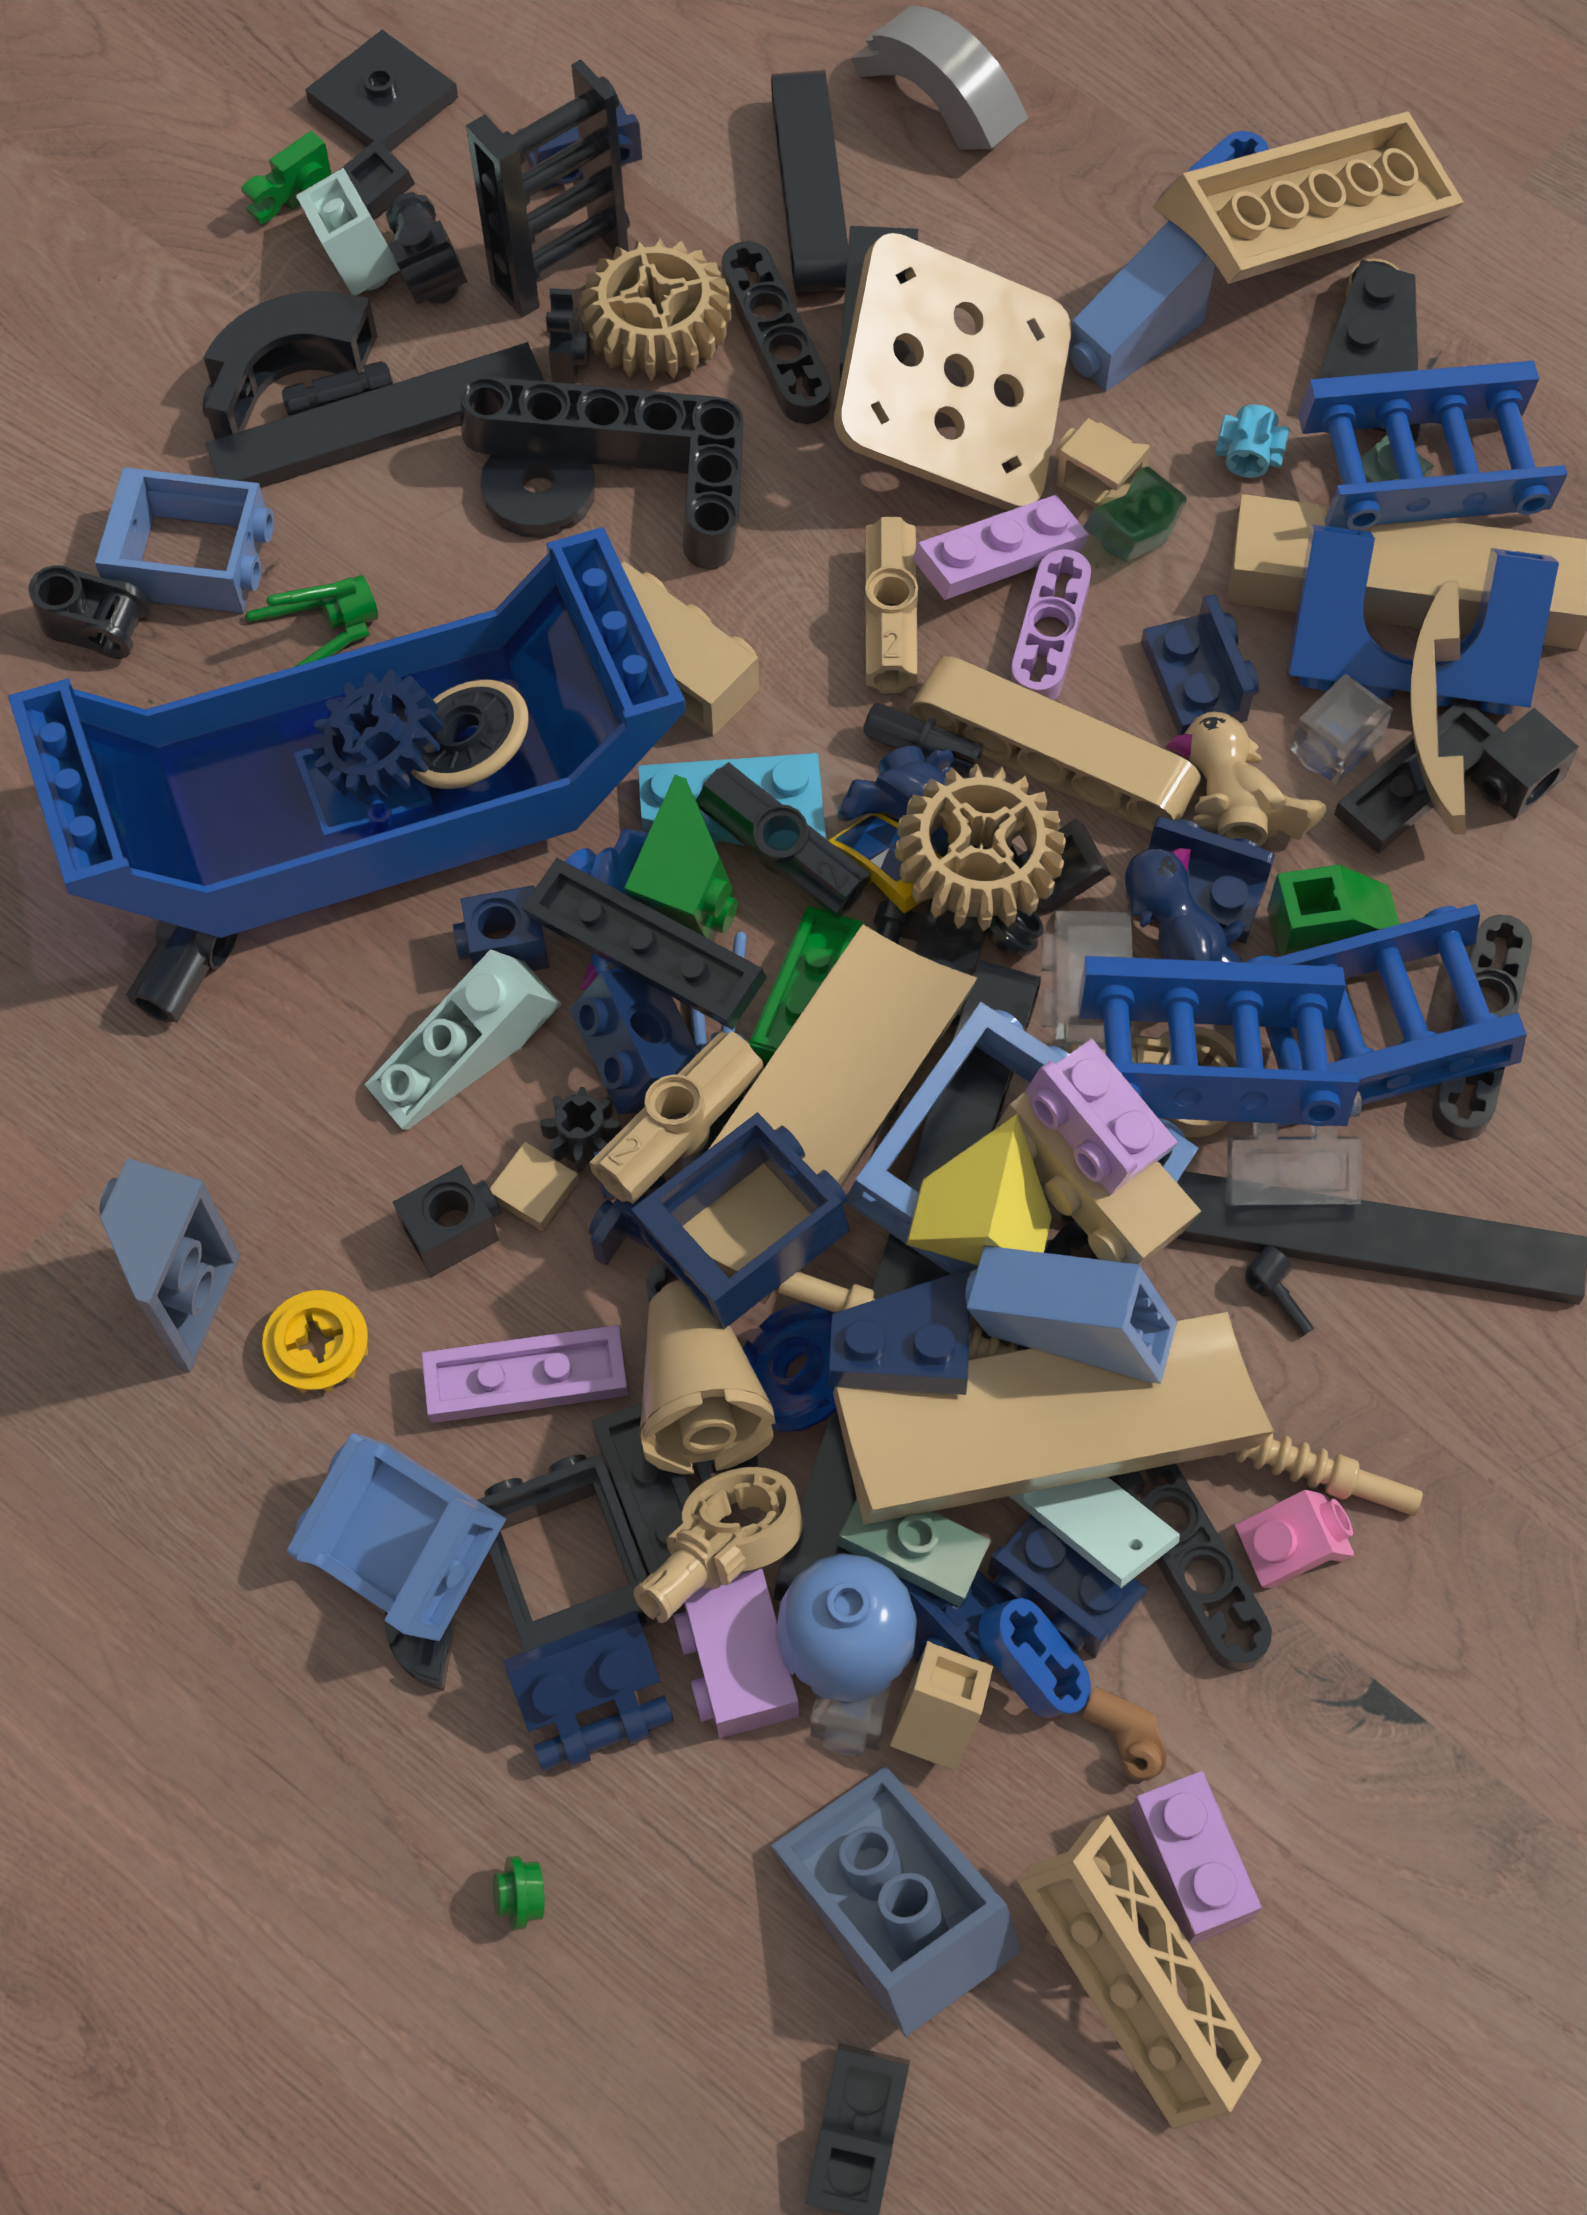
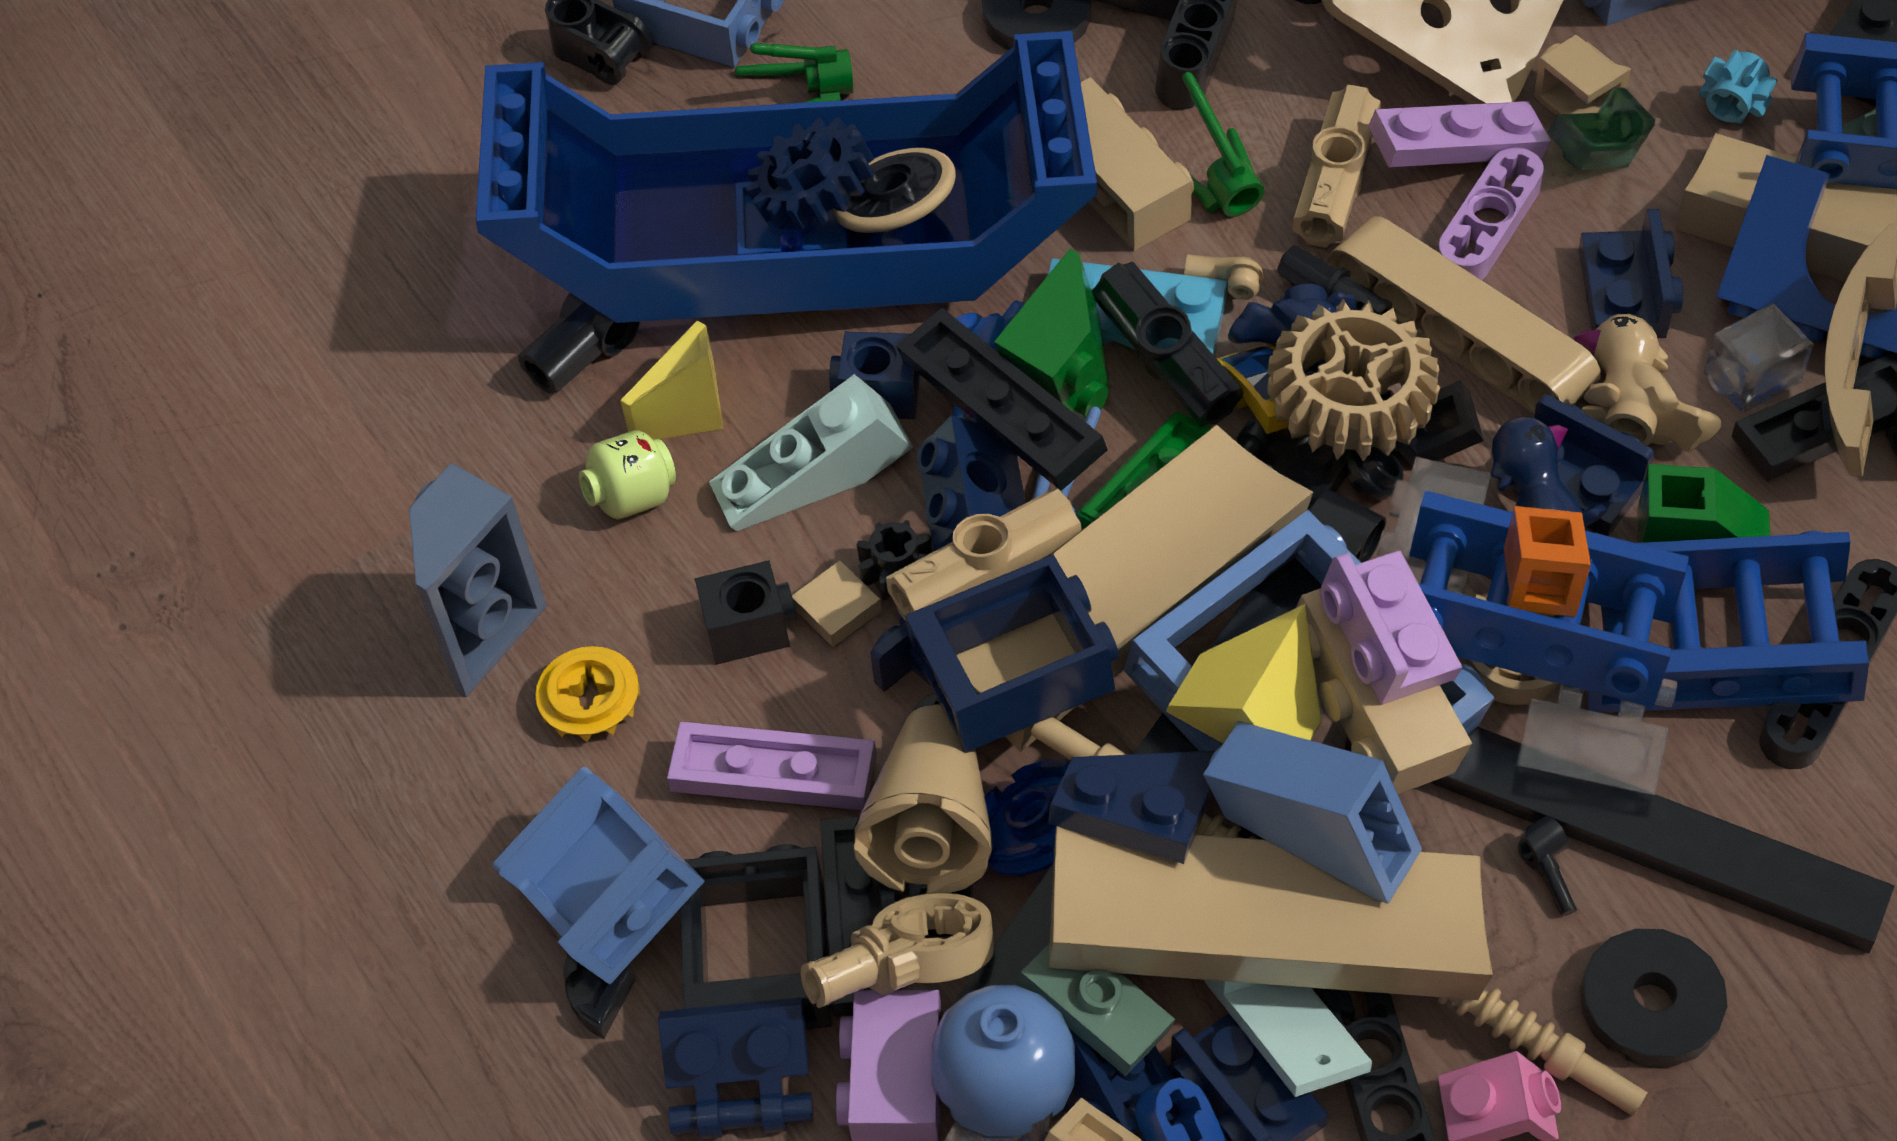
camera: 20 degrees right, 10 degrees down
none -> yellowish green head [579,430,676,520]
none -> light yellow slope [620,321,723,440]
none -> green plant [1174,72,1264,217]
none -> tan arm [1184,254,1264,300]
none -> orange brick [1503,506,1591,617]
none -> black tile [1580,929,1728,1067]

